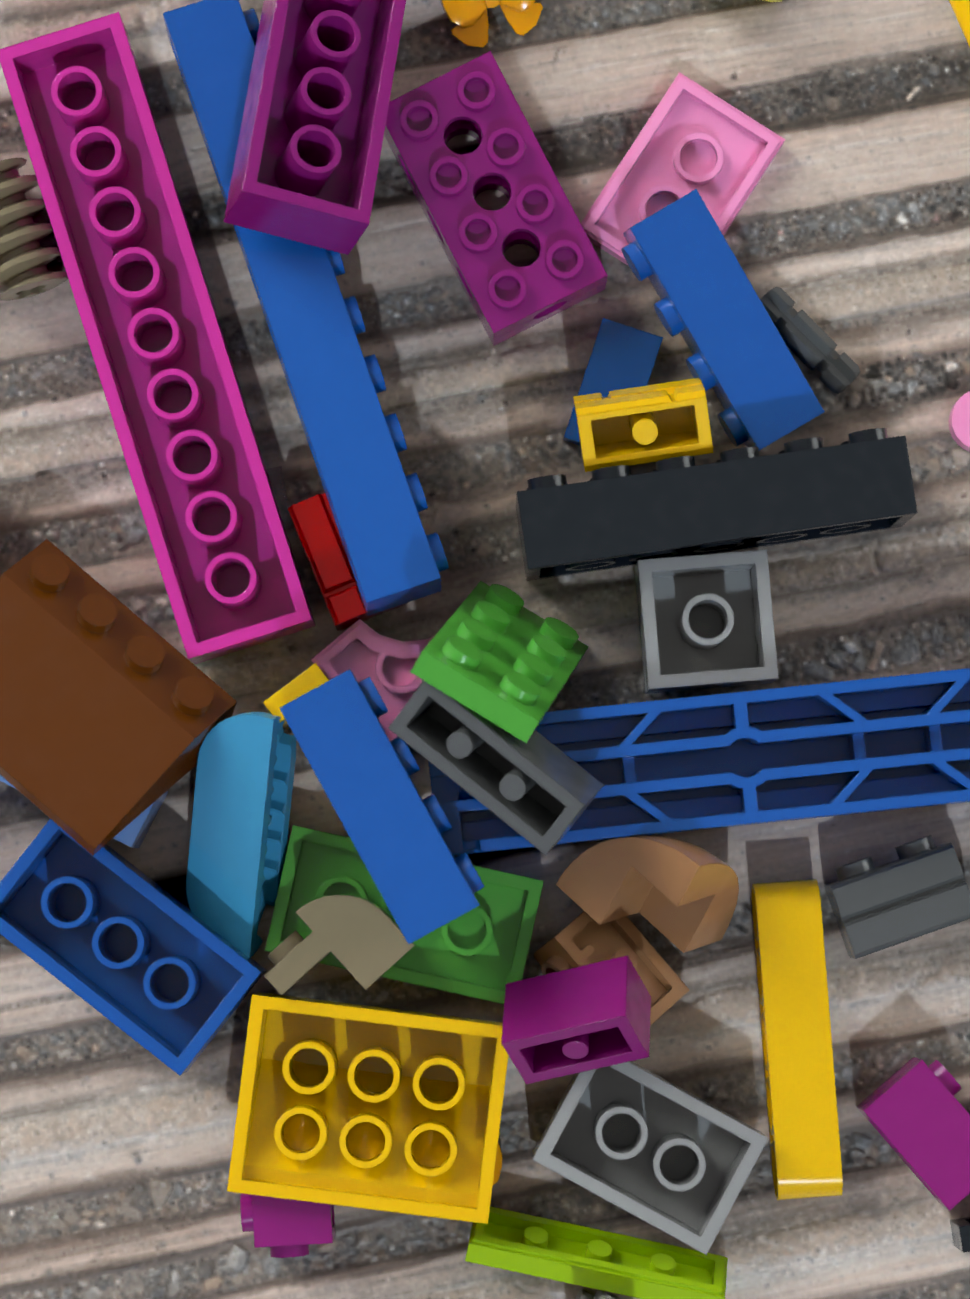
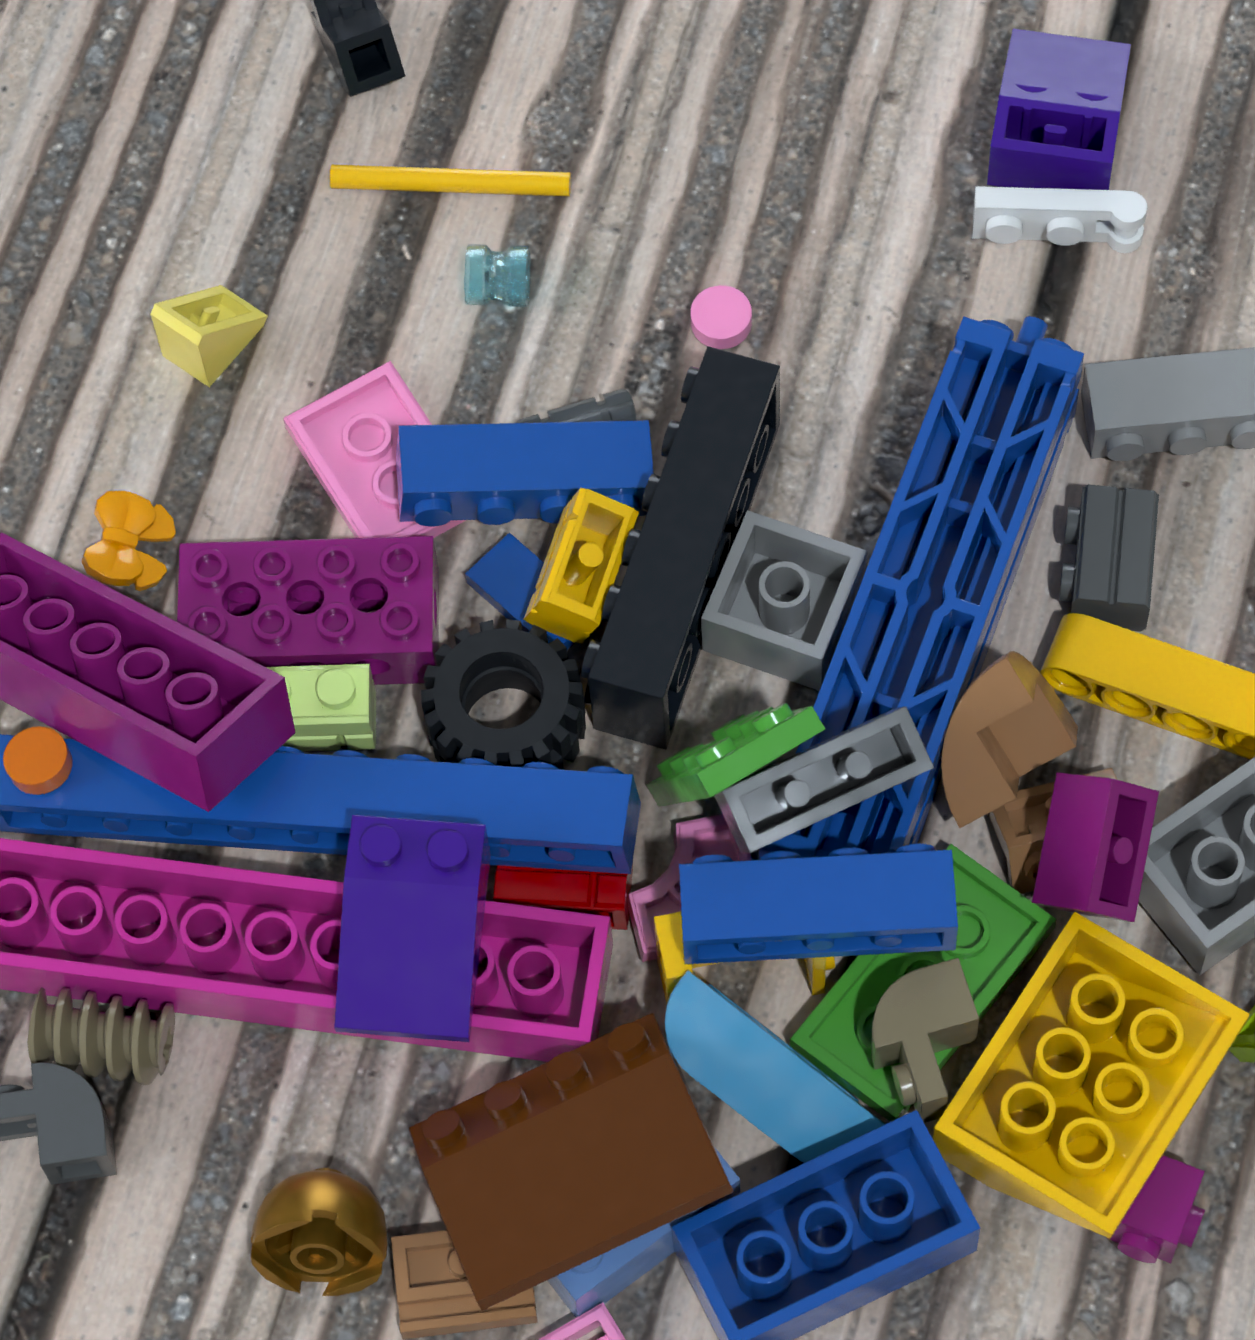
camera: 60 degrees left, 20 degrees down
none -> orange tile [3,726,73,795]
none -> yellowish green brick [266,664,376,751]
none -> dark purple slope [334,815,491,1042]
none -> black tyre [421,619,586,770]
none -> clear light blue wheel [464,244,531,307]

